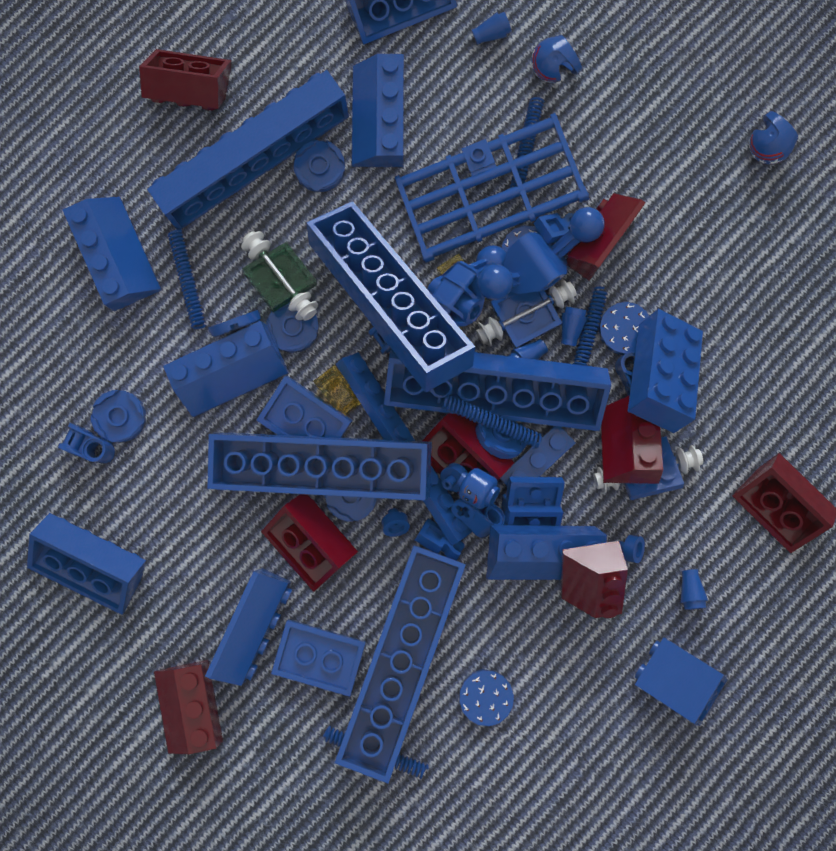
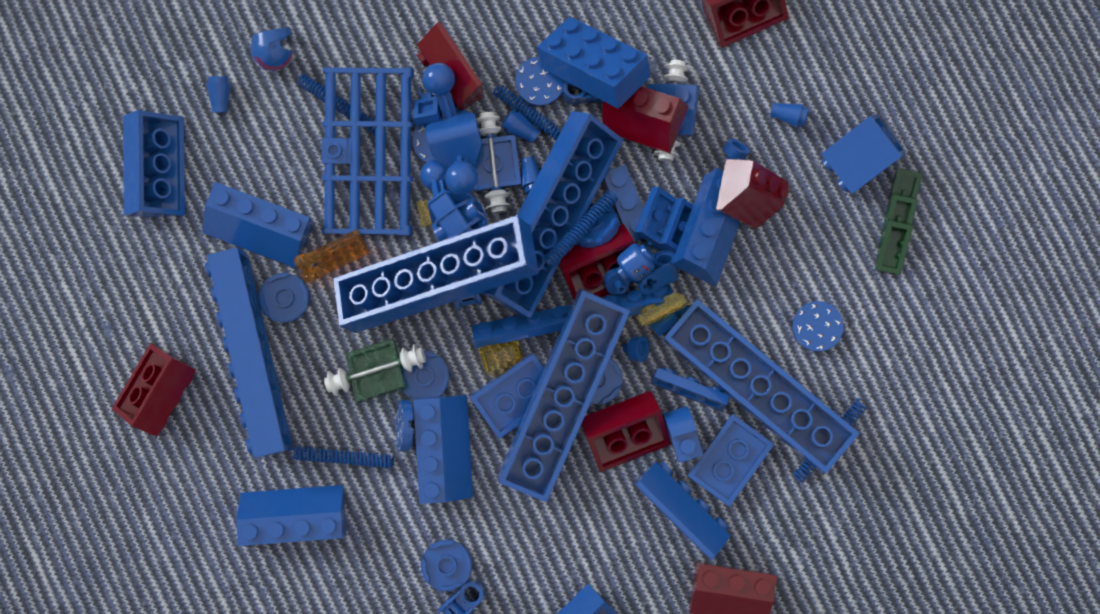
camera: 70 degrees left, 0 degrees up
none -> clear orange plate [294,229,370,283]
none -> clear yellow plate [636,292,690,327]
none -> blue plate [650,368,730,412]
none -> blue brick [662,406,704,463]
none -> dark green slope [875,167,923,275]

